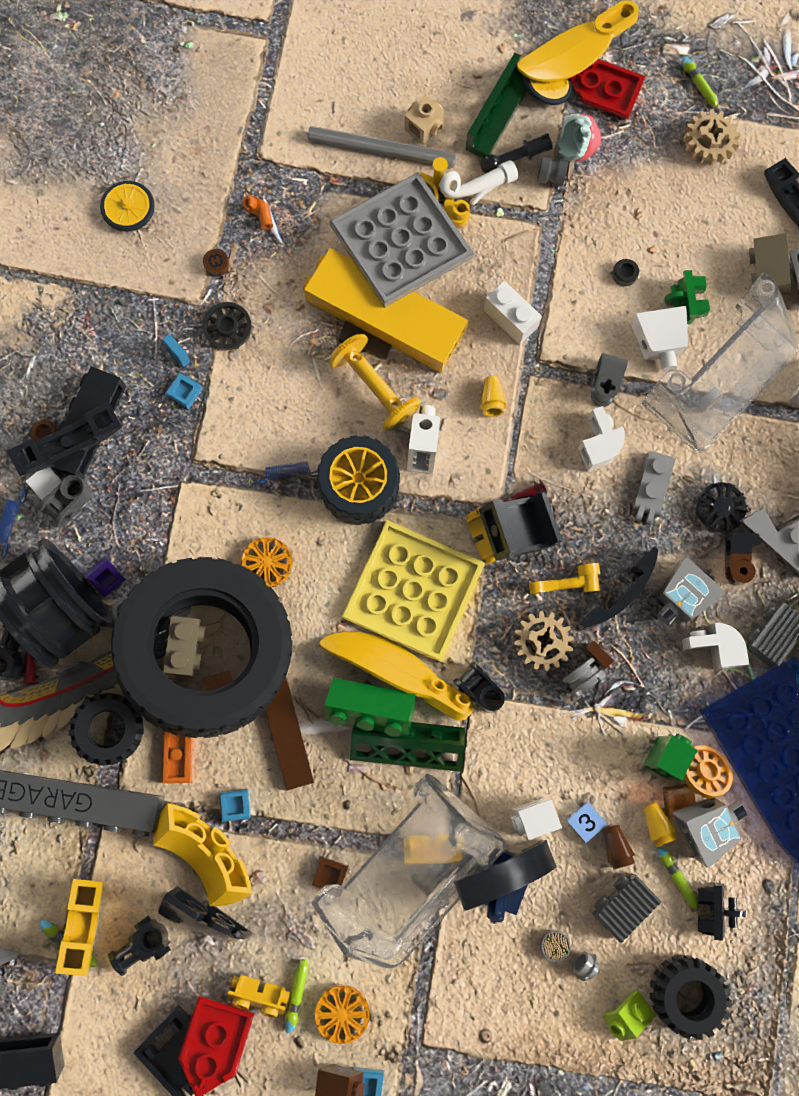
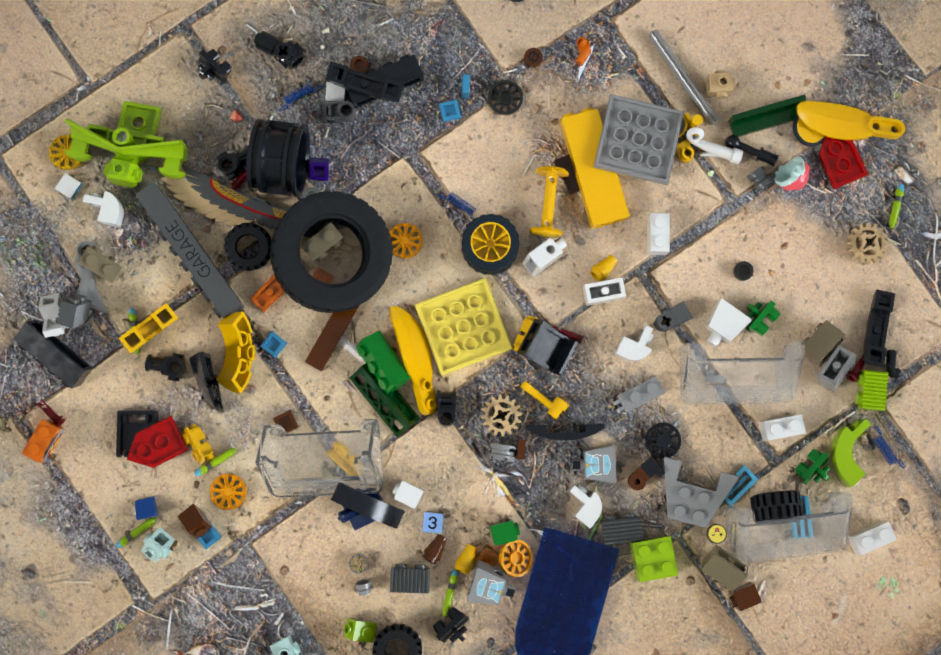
camera: 45 degrees right, 5 degrees up
none -> white brick [583,278,626,306]

